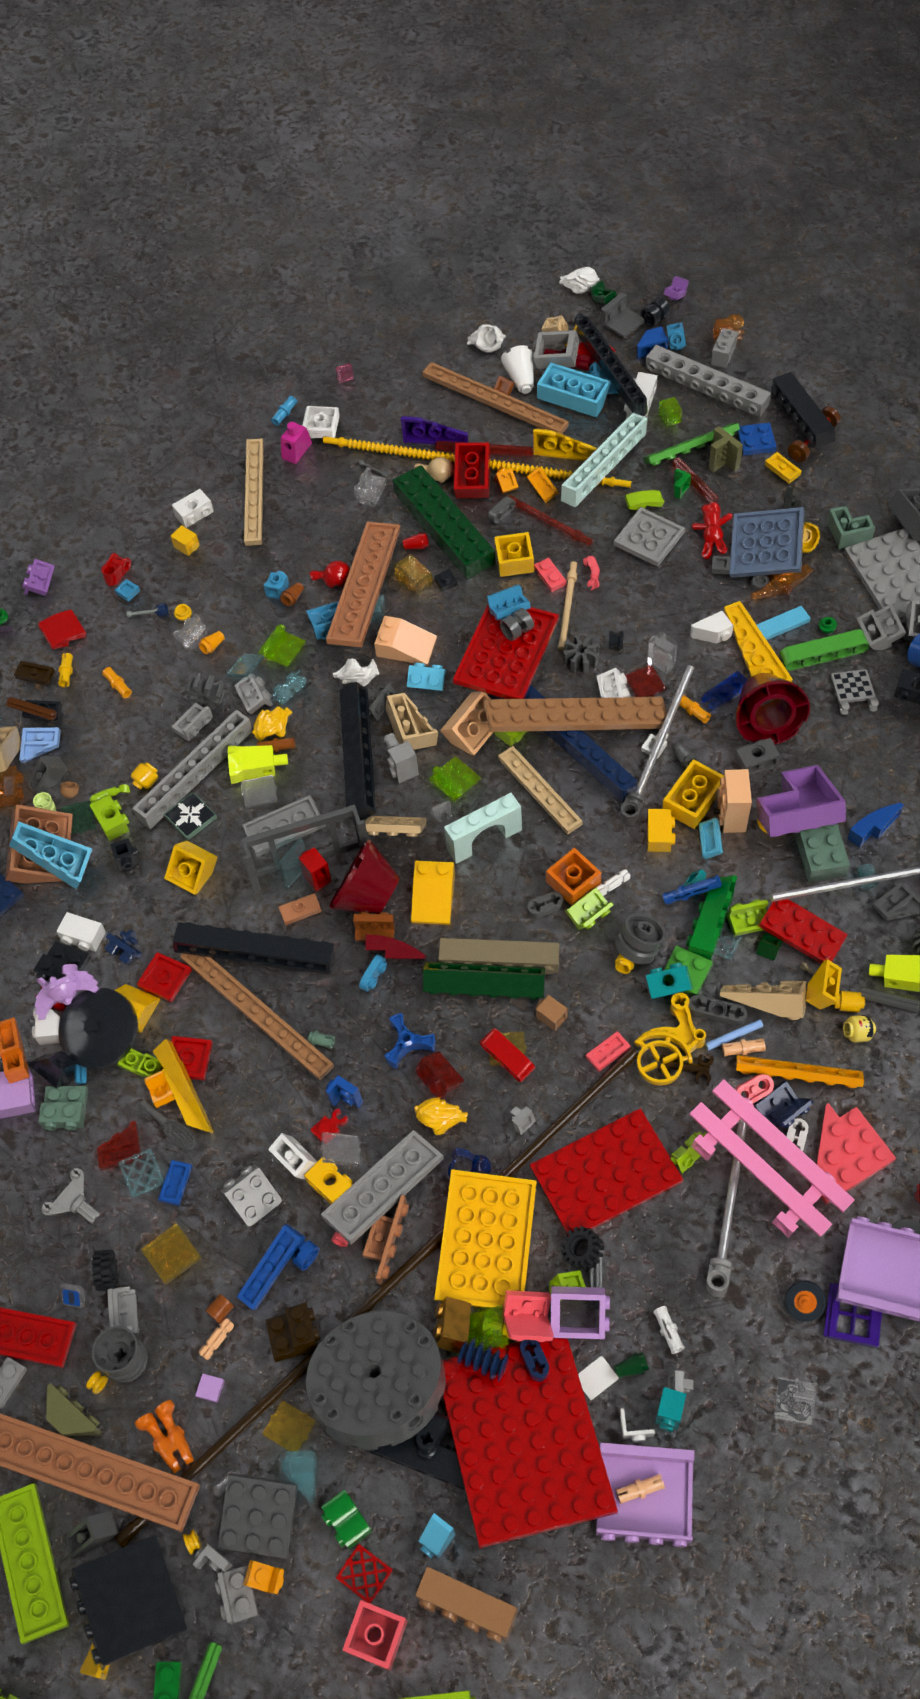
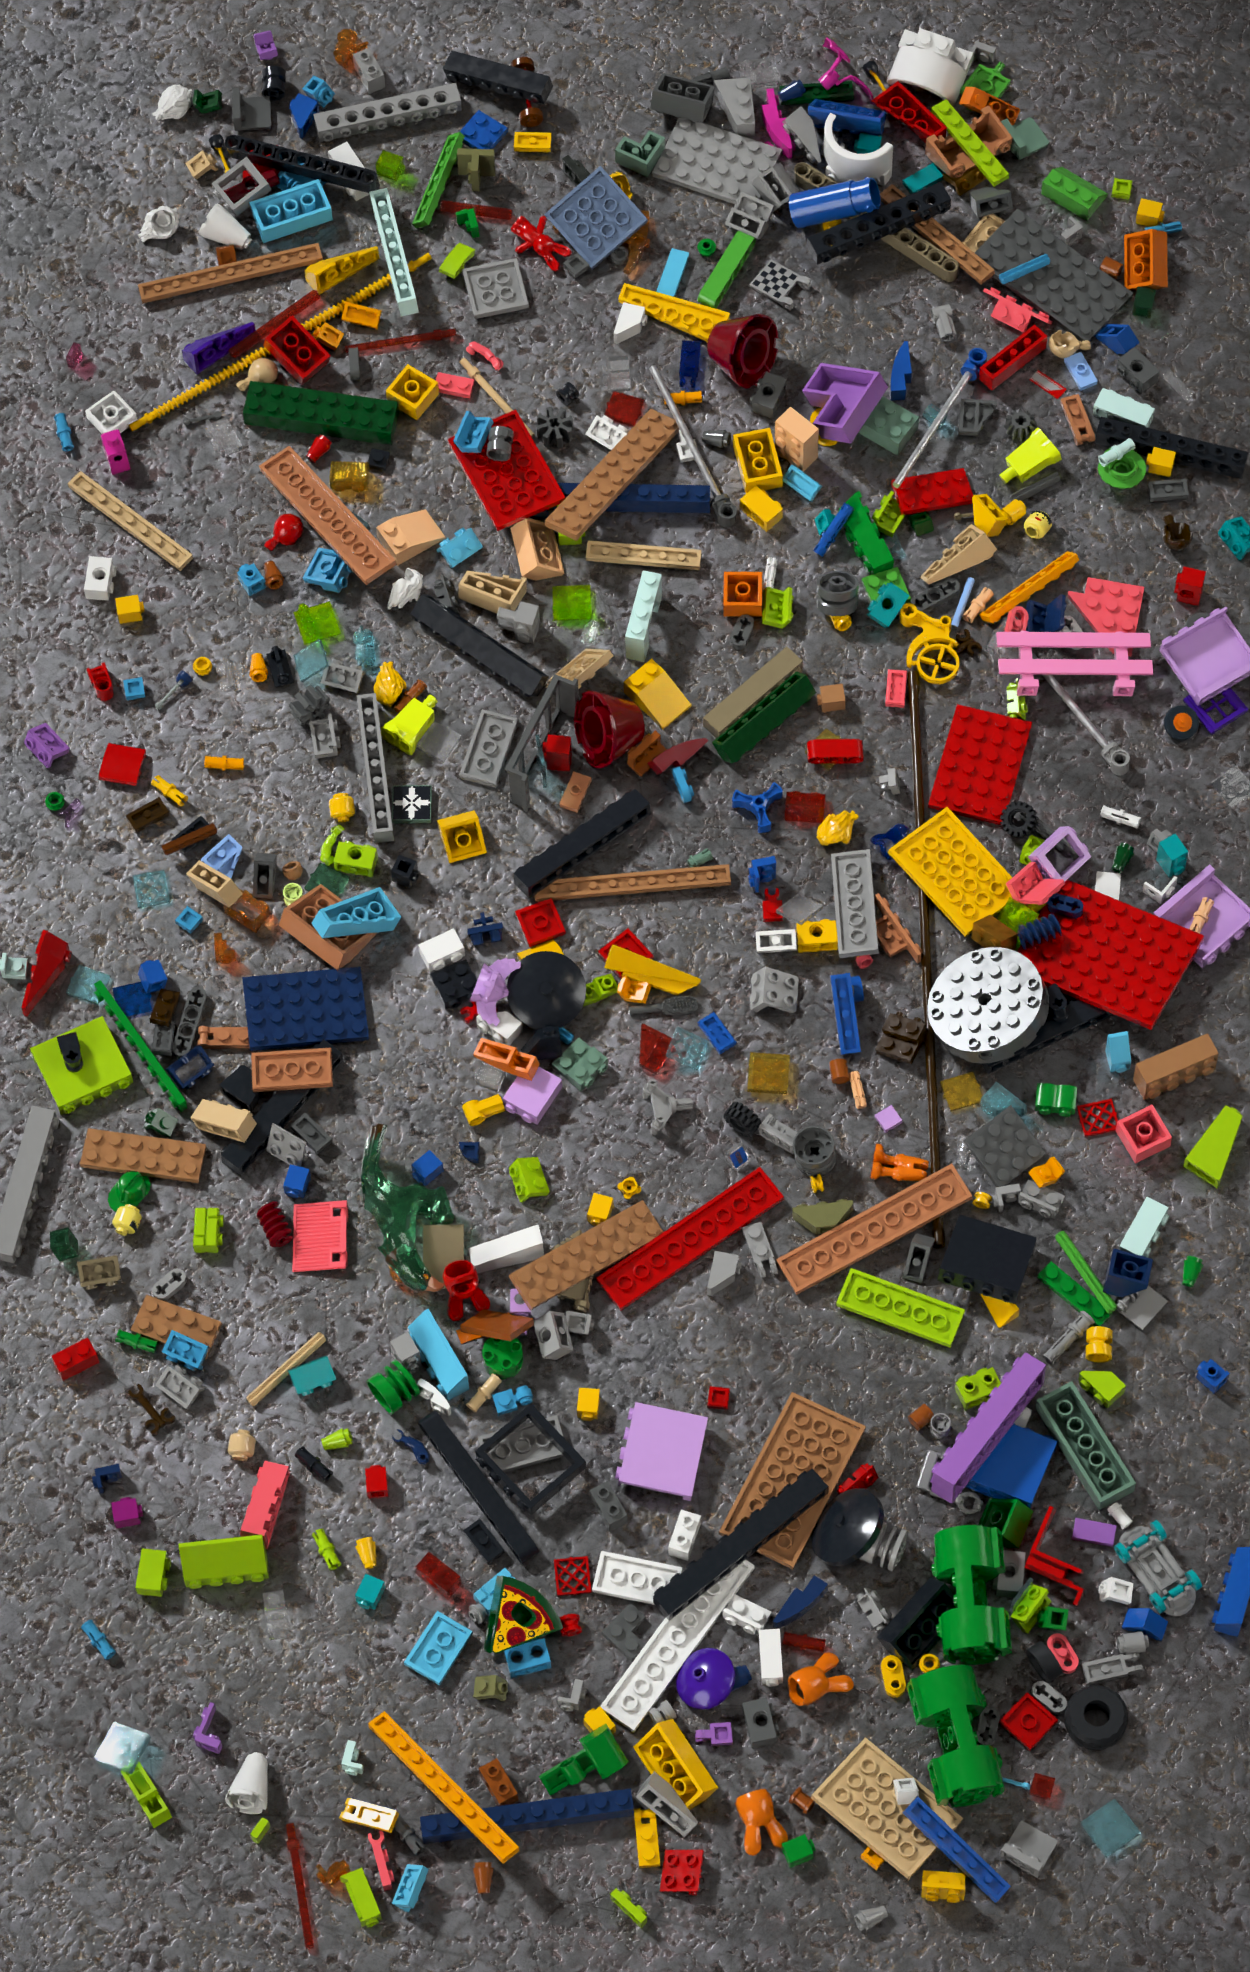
camera: 50 degrees left, 5 degrees up
none -> black hinge [266,646,294,687]

